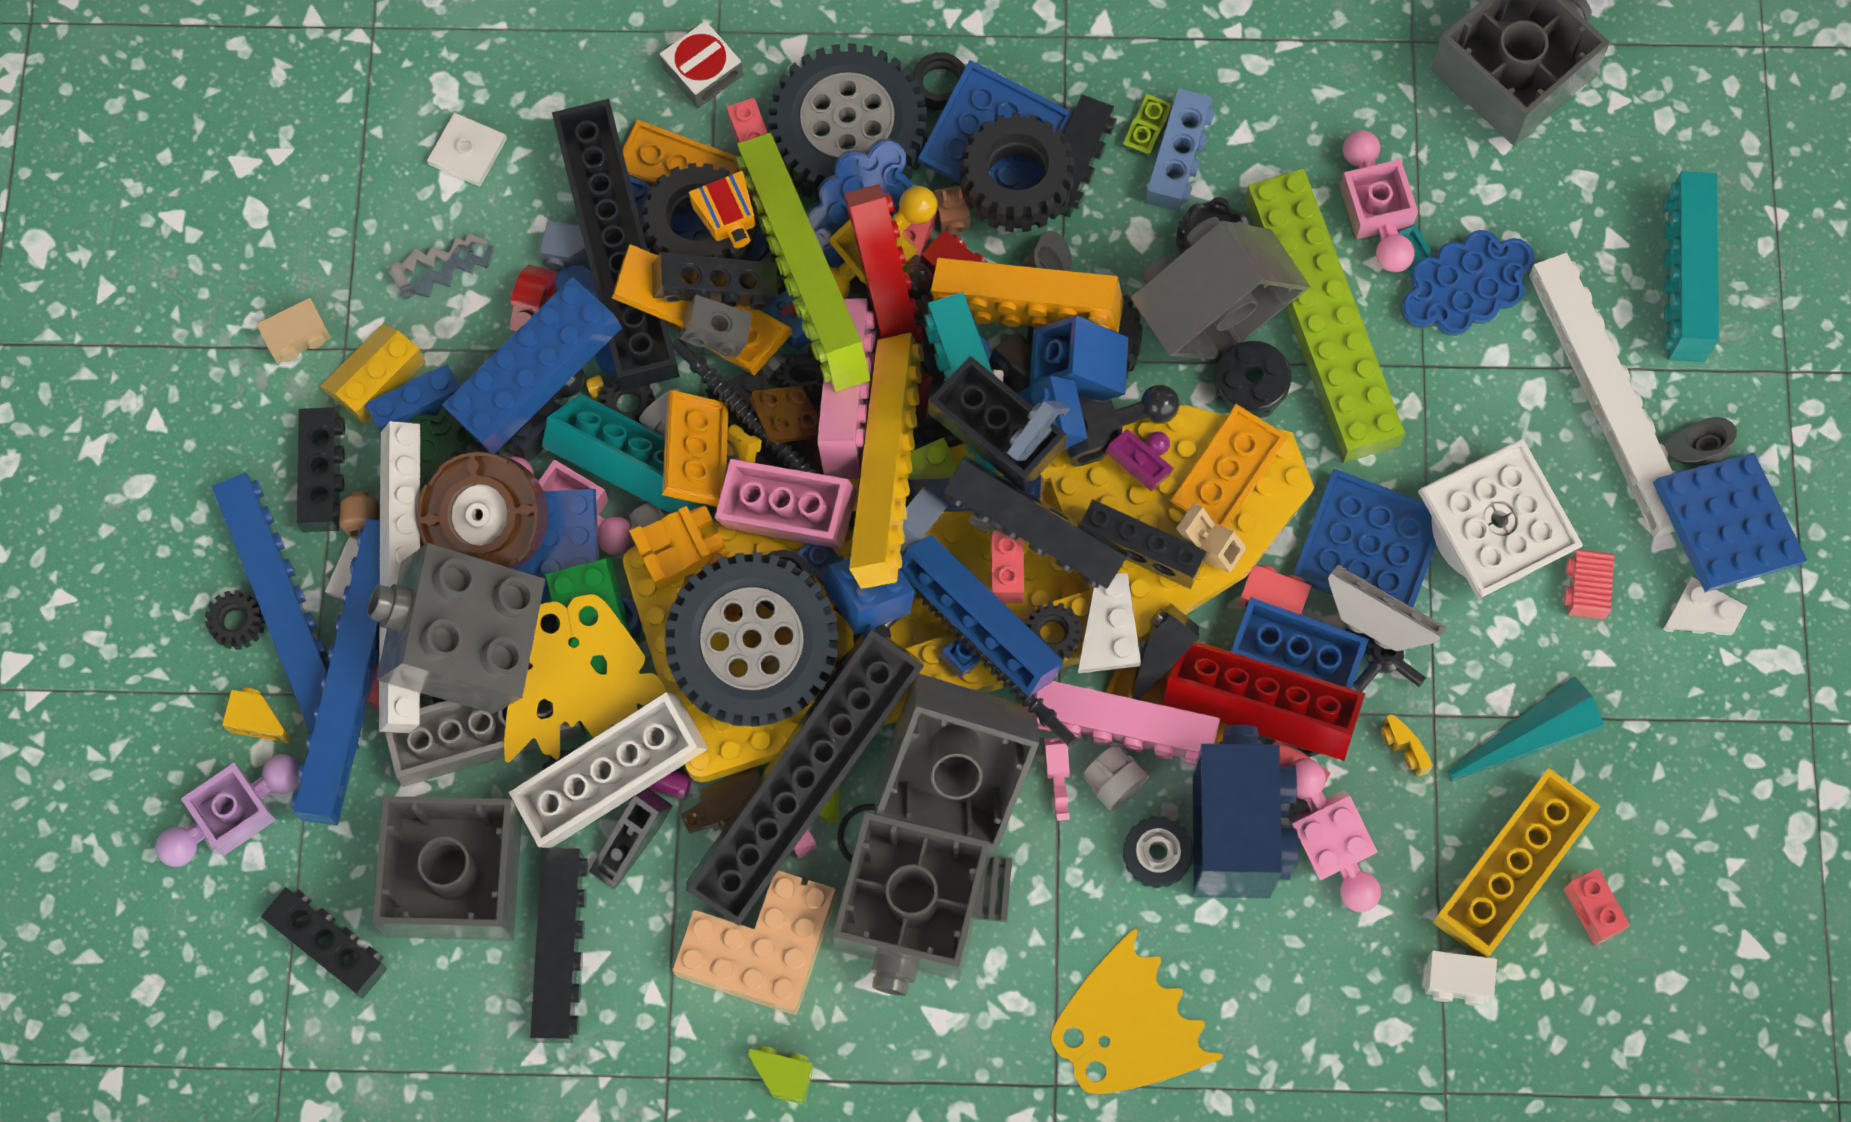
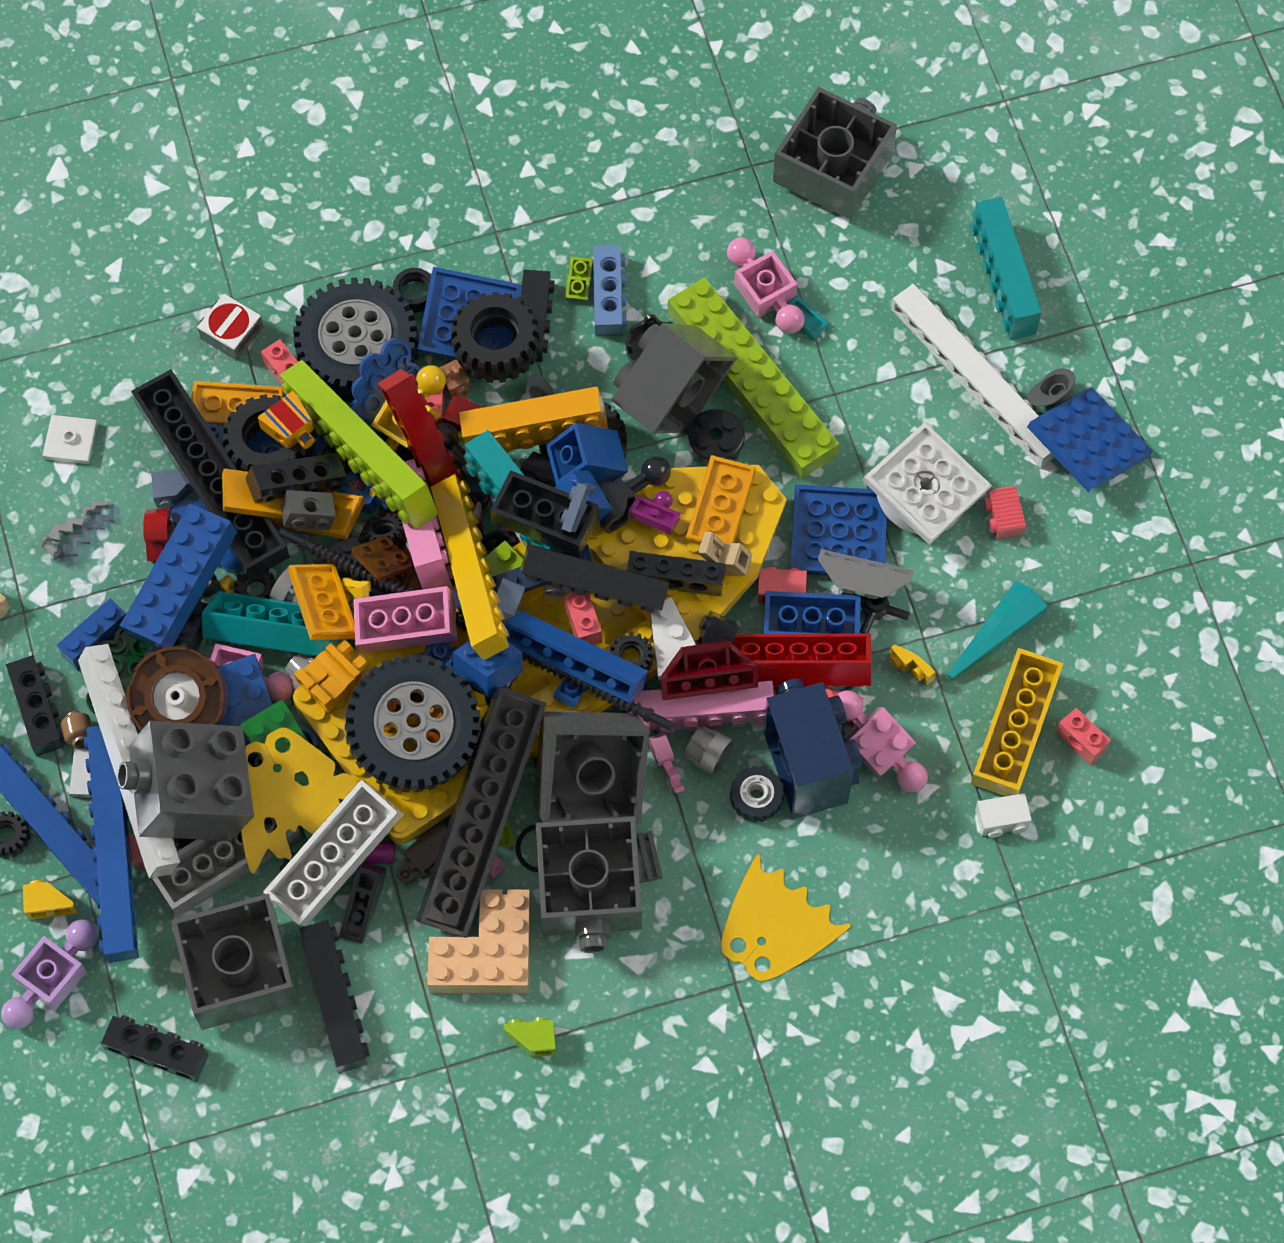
camera: 20 degrees left, 5 degrees down
yellow slope [320,324,426,425] -> none
blue plate [1401,230,1534,336] -> none
white wing [1663,577,1748,635] -> none
none -> dark red wedge [660,641,759,700]

